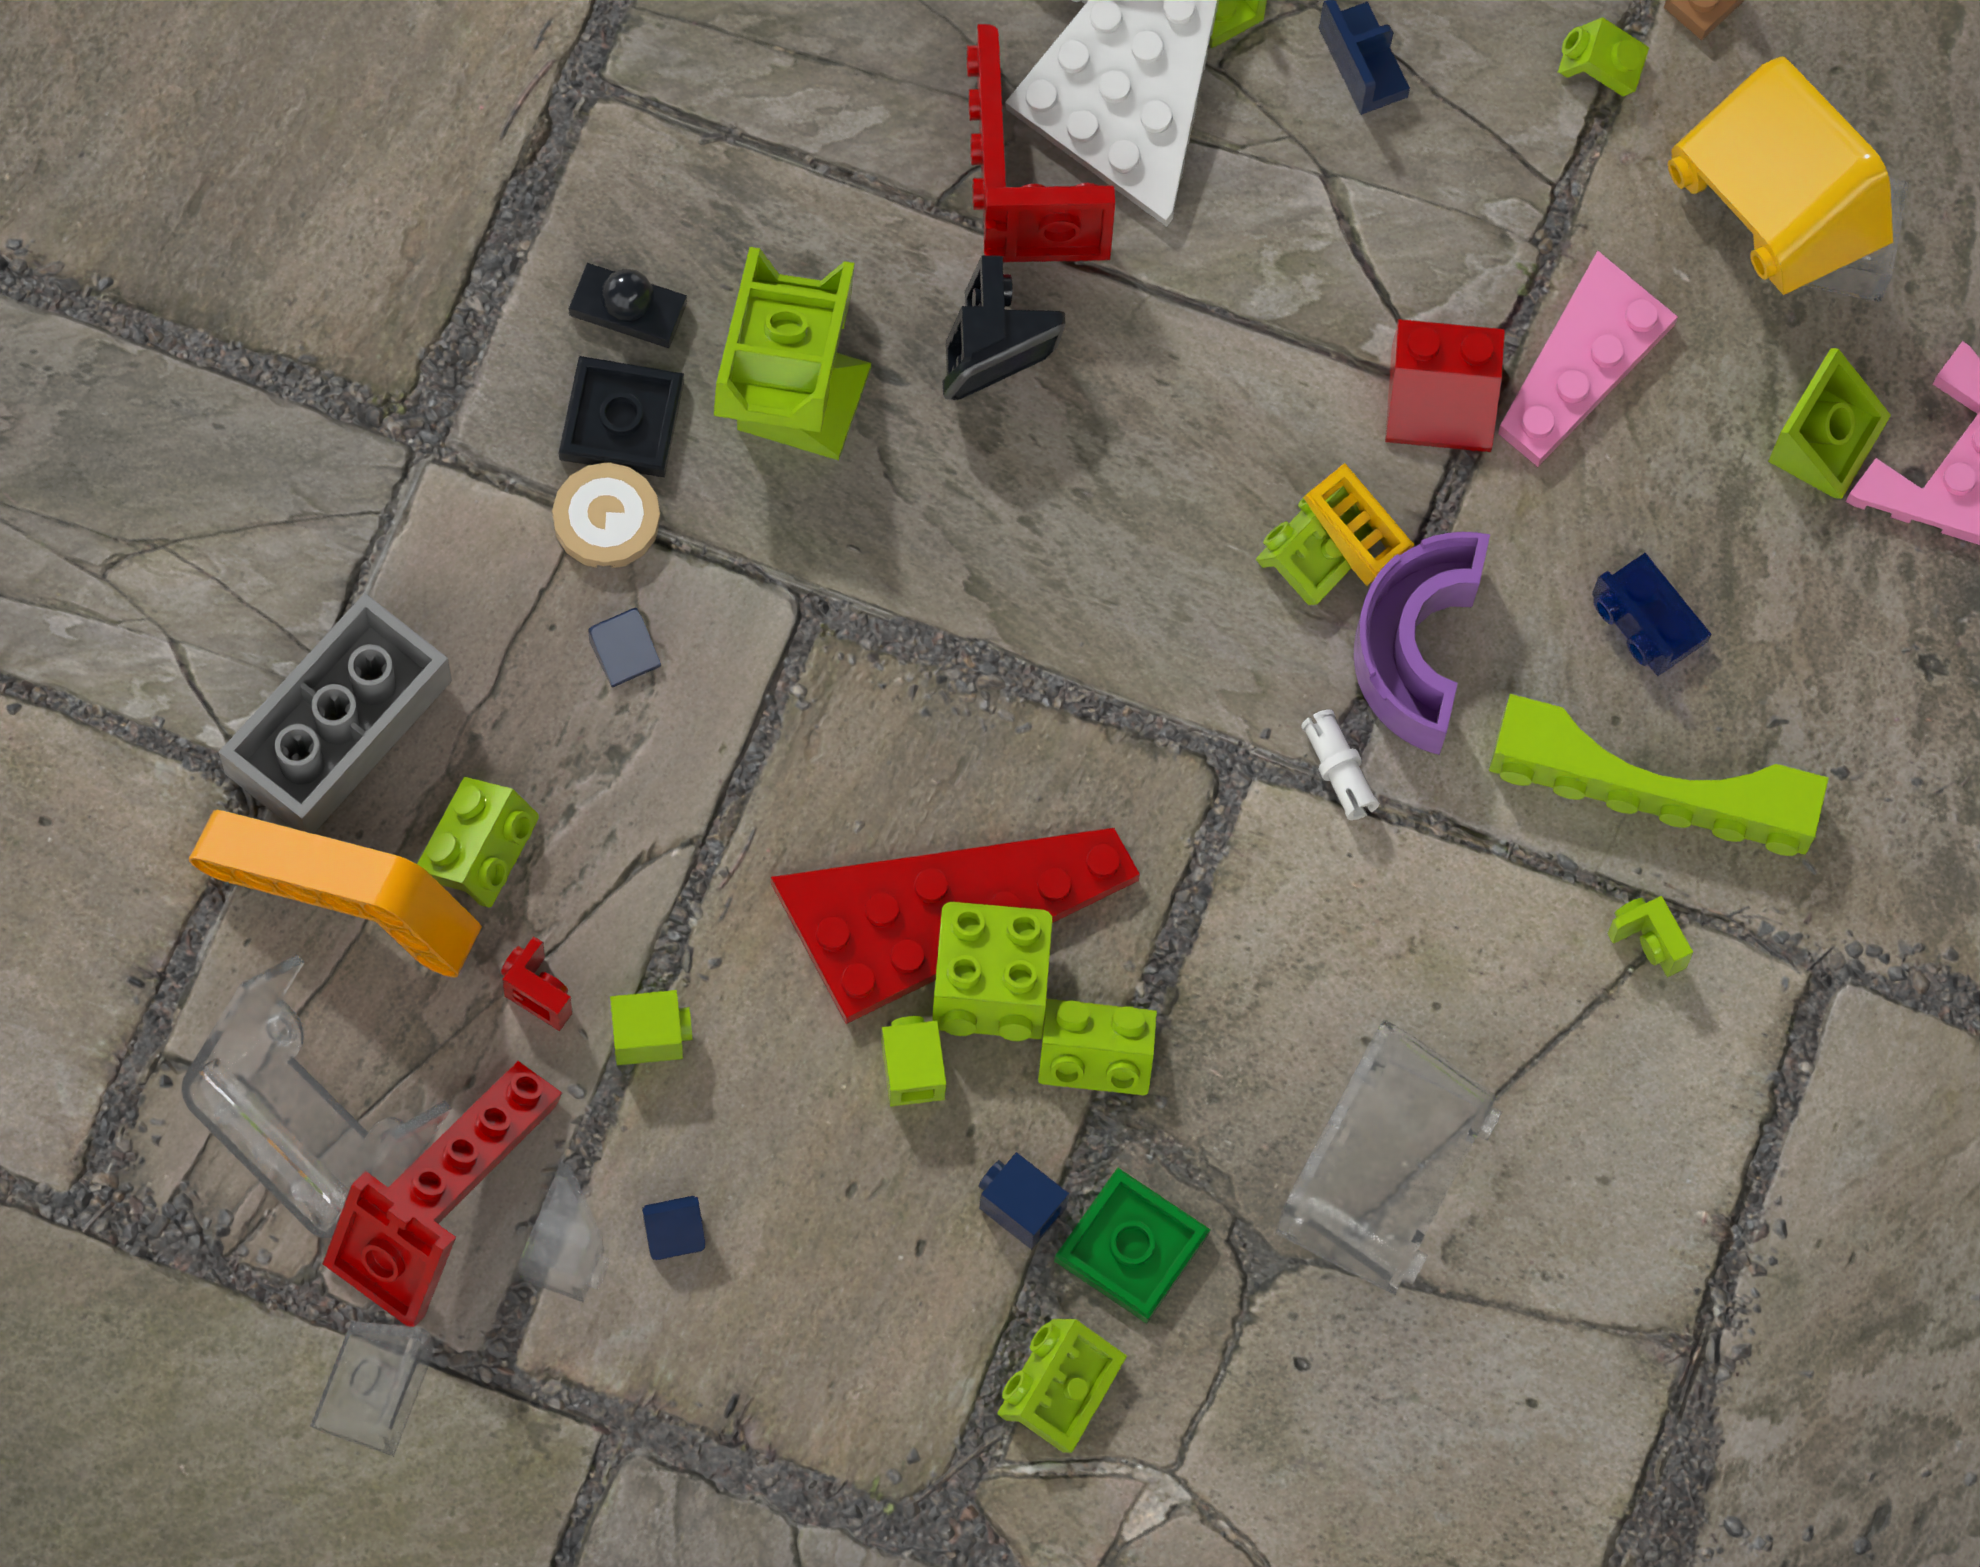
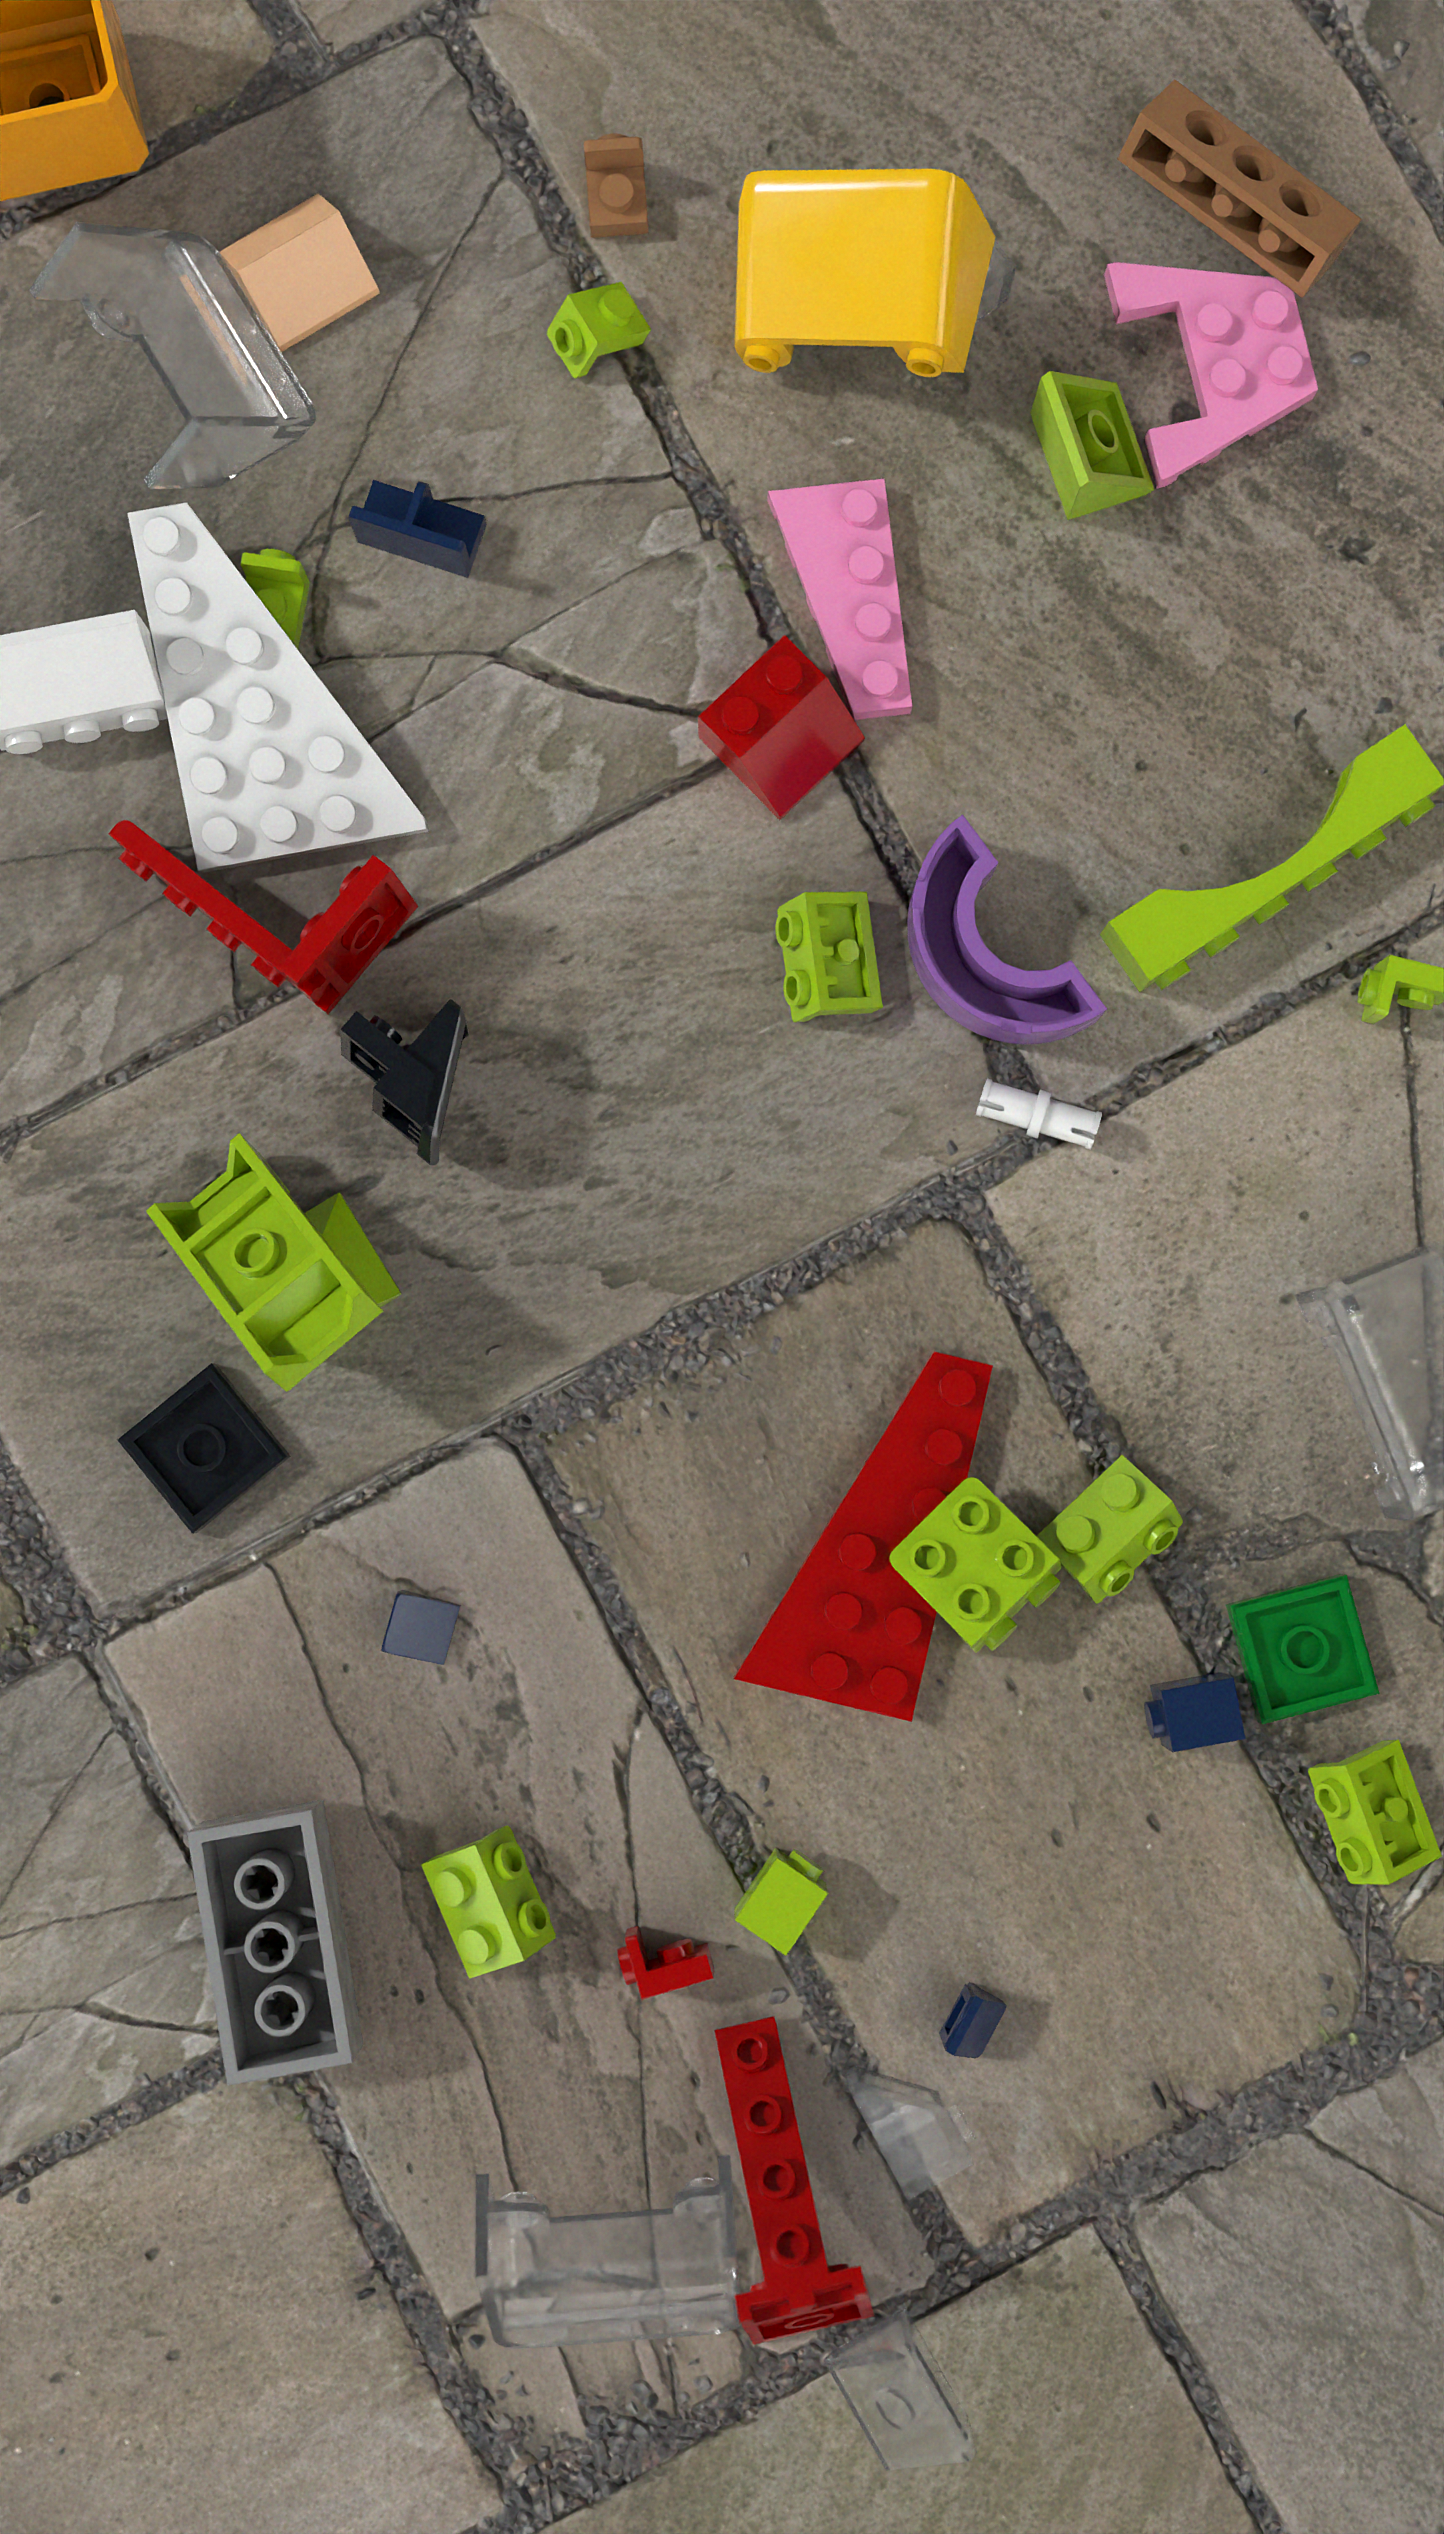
camera: 45 degrees left, 15 degrees up
light orange beam [189,810,482,978] -> none
tan tile [552,463,660,568] -> none
black tile [569,263,687,349] -> none
lime brick [881,1016,946,1107] -> none
yellow slope [1303,463,1415,586] -> none
clear blue bracket [1592,552,1712,676] -> none

